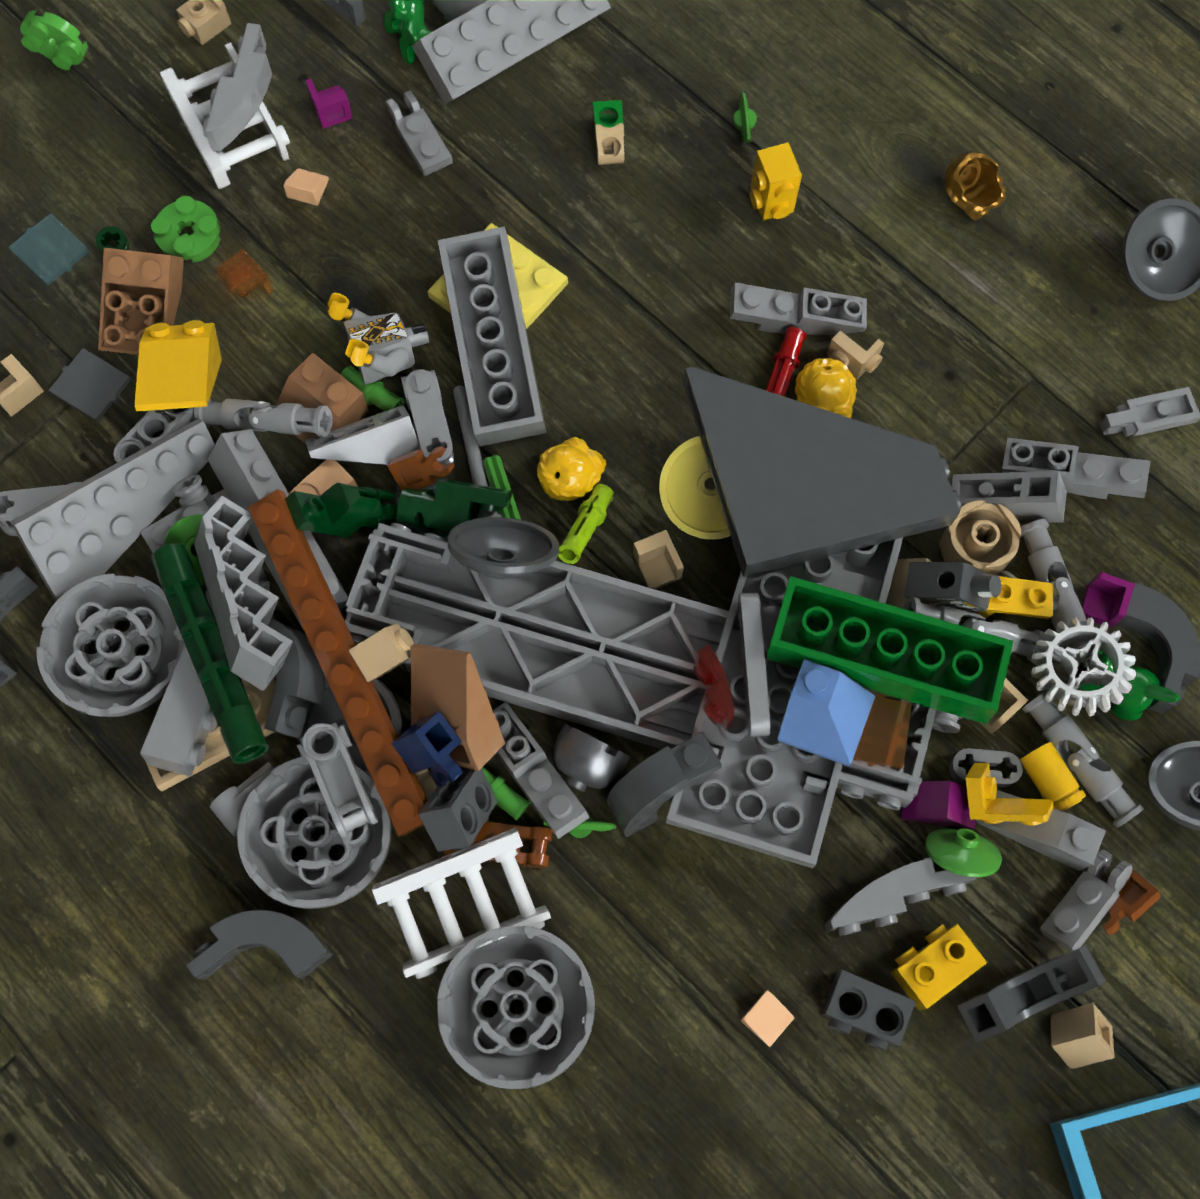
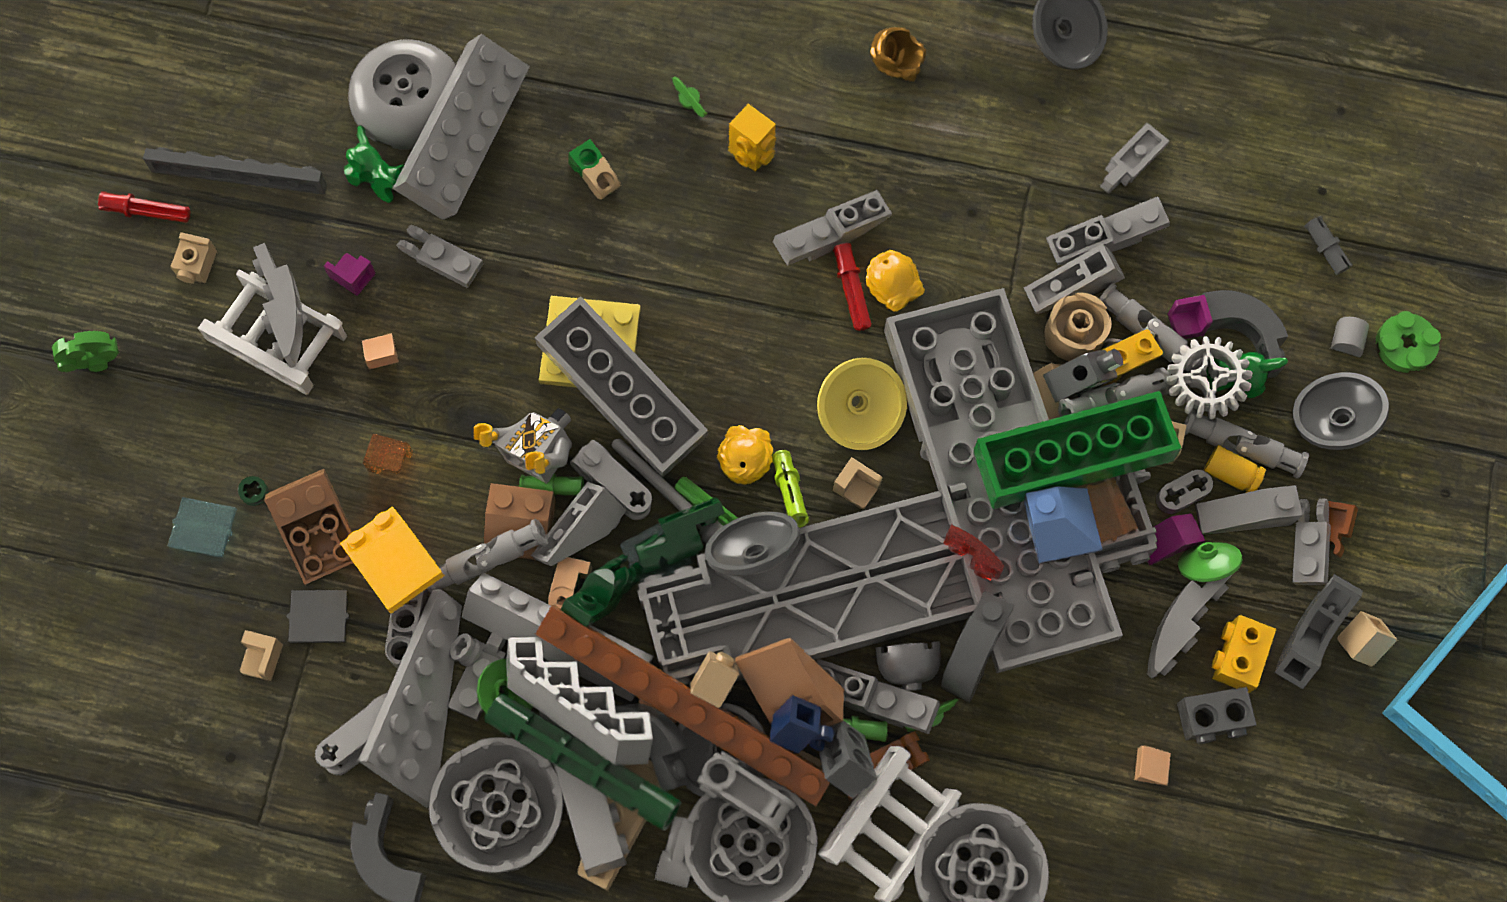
camera: 35 degrees left, 0 degrees up
bright green plate [151,196,221,263] -> none
dark orange plate [387,447,454,491] -> none
dark grey slope [683,367,961,577] -> none
light grey beam [738,593,770,736] -> none
tan bracket [827,331,884,380] -> none
yellow bracket [965,763,1054,826] -> none

